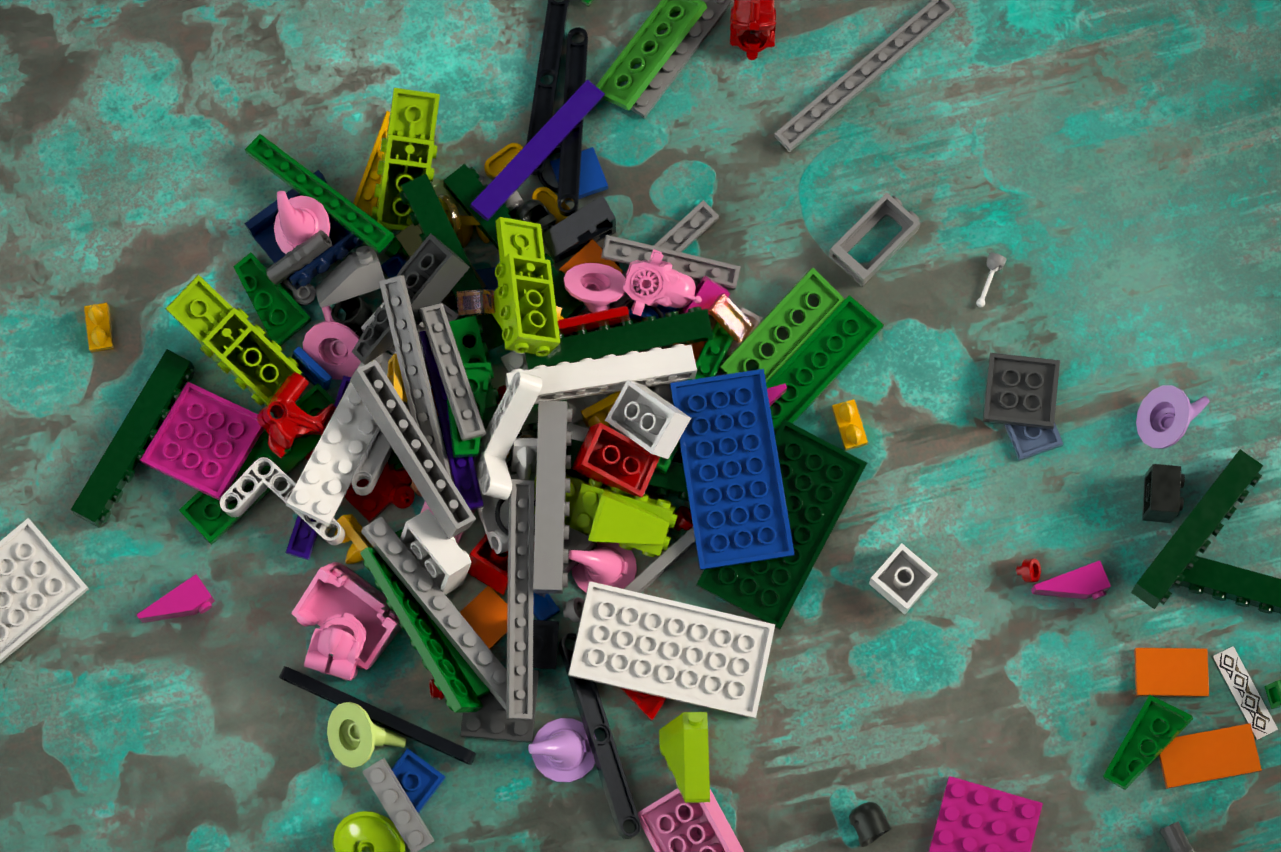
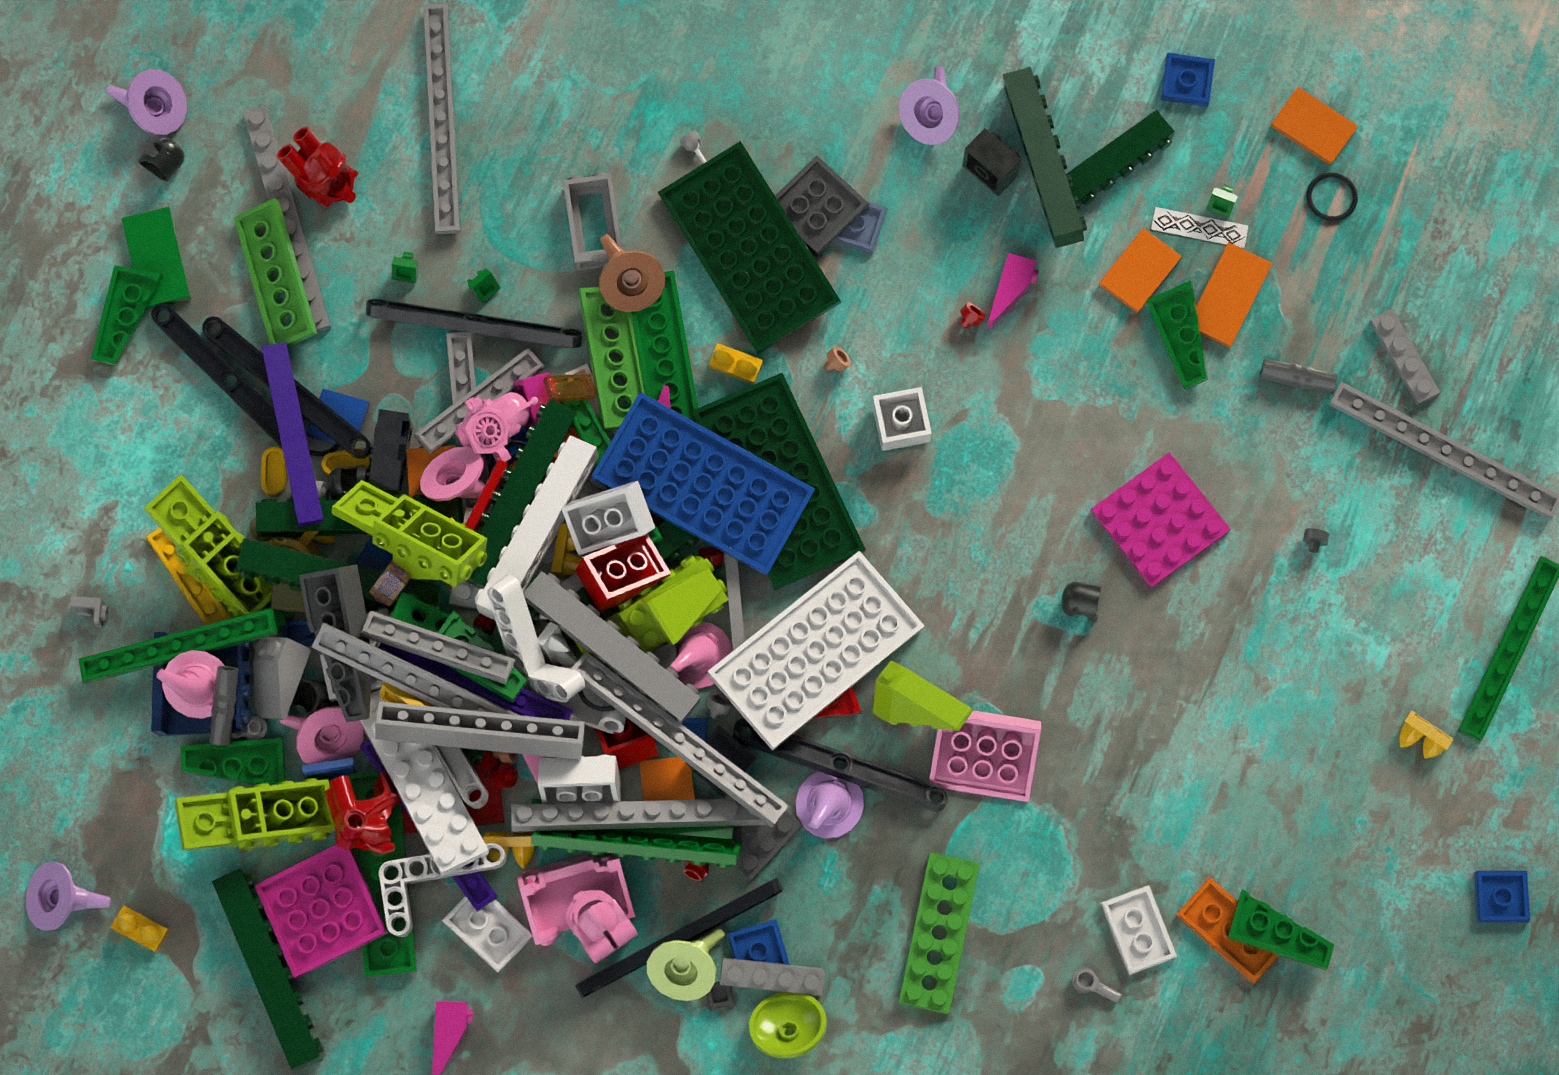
camera: 55 degrees left, 0 degrees up
none -> lavender piece [26,861,111,931]
none -> light grey bracket [70,596,109,627]
none -> black beam [366,299,583,348]
none -> green tile [392,252,418,284]
none -> white tile [442,896,533,974]
none -> green tile [467,268,501,304]
none -> nougat piece [599,234,665,312]
none -> dark green plate [658,141,842,354]
none -> dark grey tile [706,982,735,1011]
none -> nougat tile [825,346,851,372]

